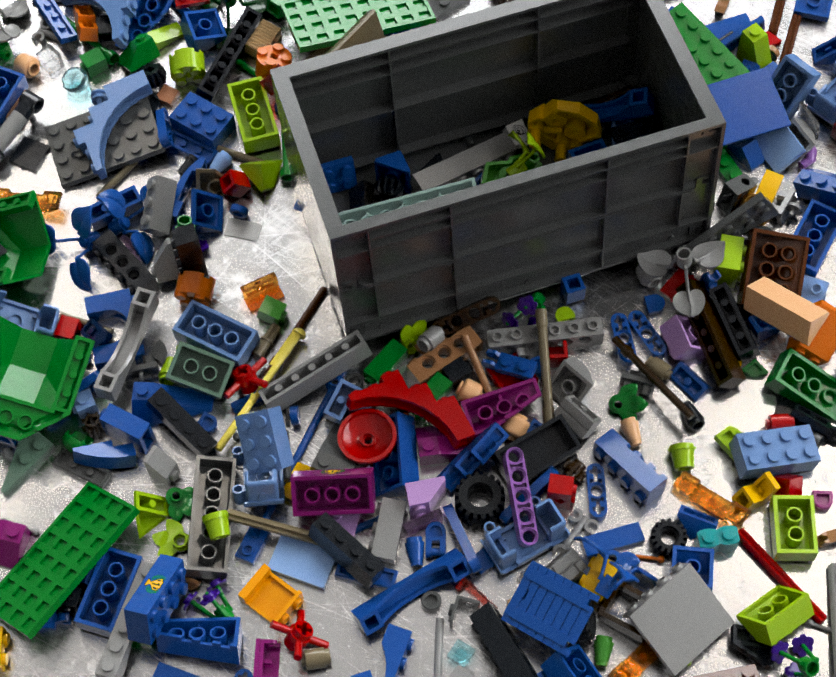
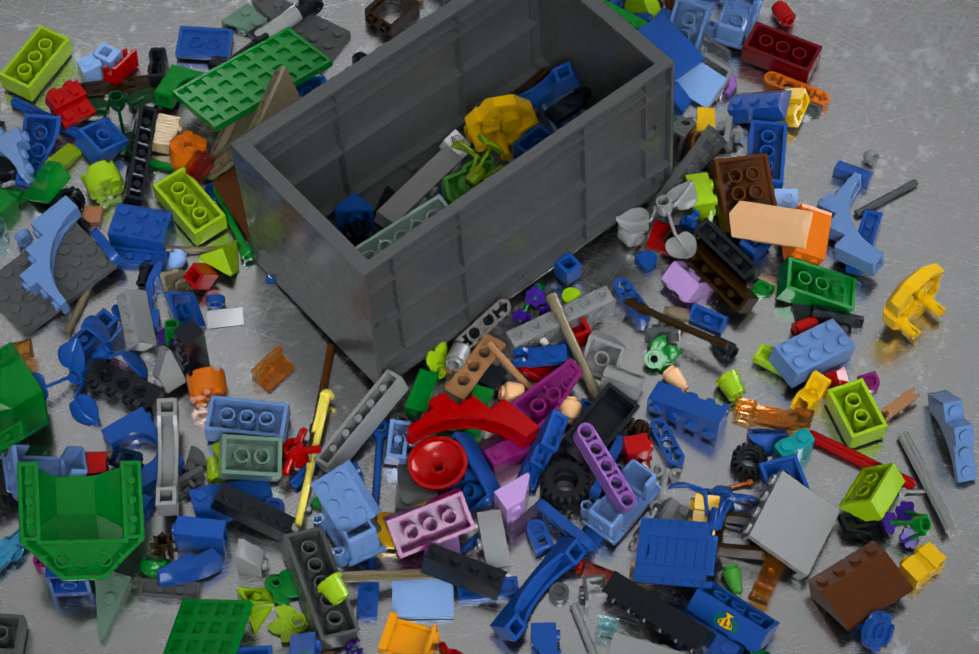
camera: 25 degrees left, 5 degrees down
light blue brick [72,388,100,419] -> none
dark tan axle [252,323,281,358] -> none
bright green brick [257,295,288,325] -> none
blue cone [405,536,425,567] -> none
blue tile [581,521,645,558] -> none
blue beam [628,310,666,359] -> none

